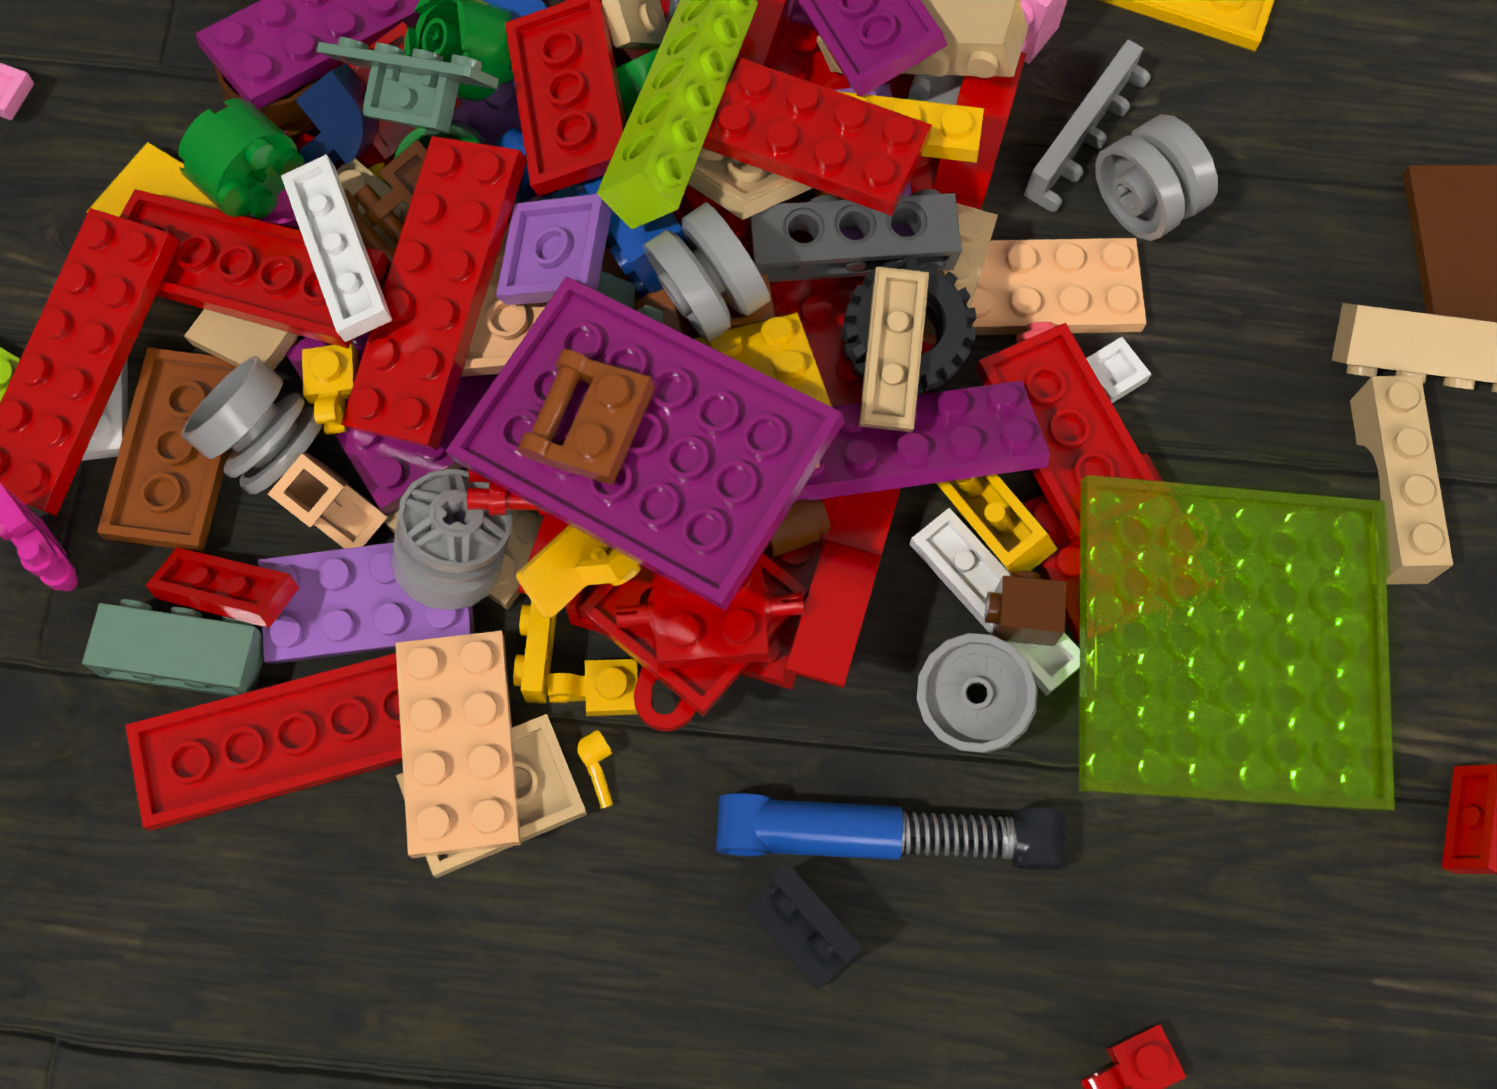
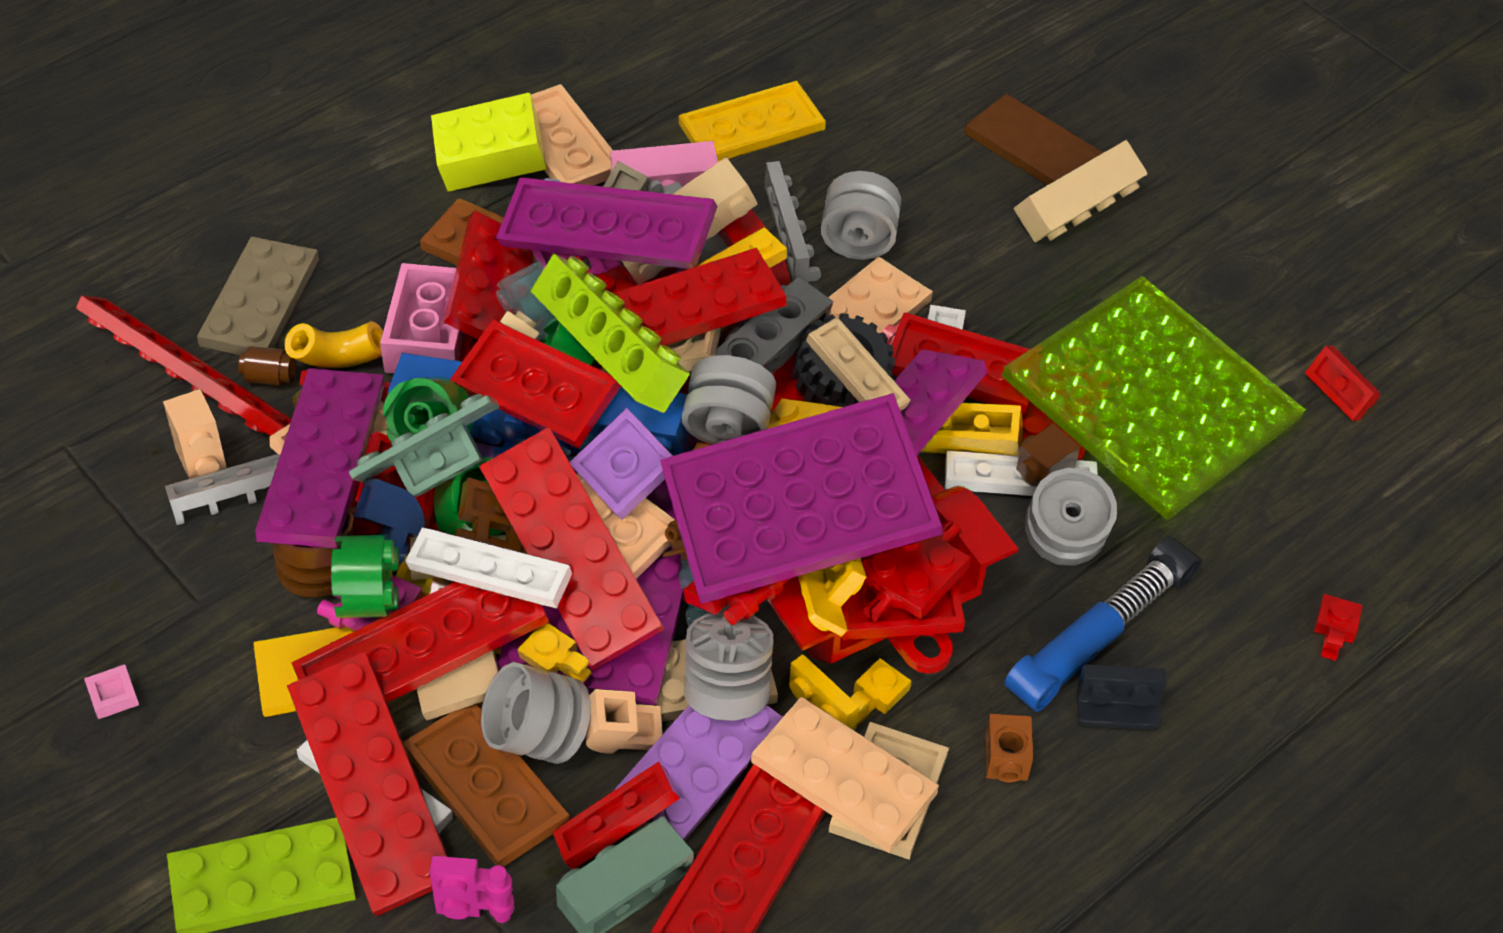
camera: 45 degrees left, 20 degrees down
dark orange plate [517,349,656,485] -> none
yellow hand [577,730,613,809] -> none
tan arch [1350,376,1453,585] -> none
none -> dark orange brick [985,714,1033,783]

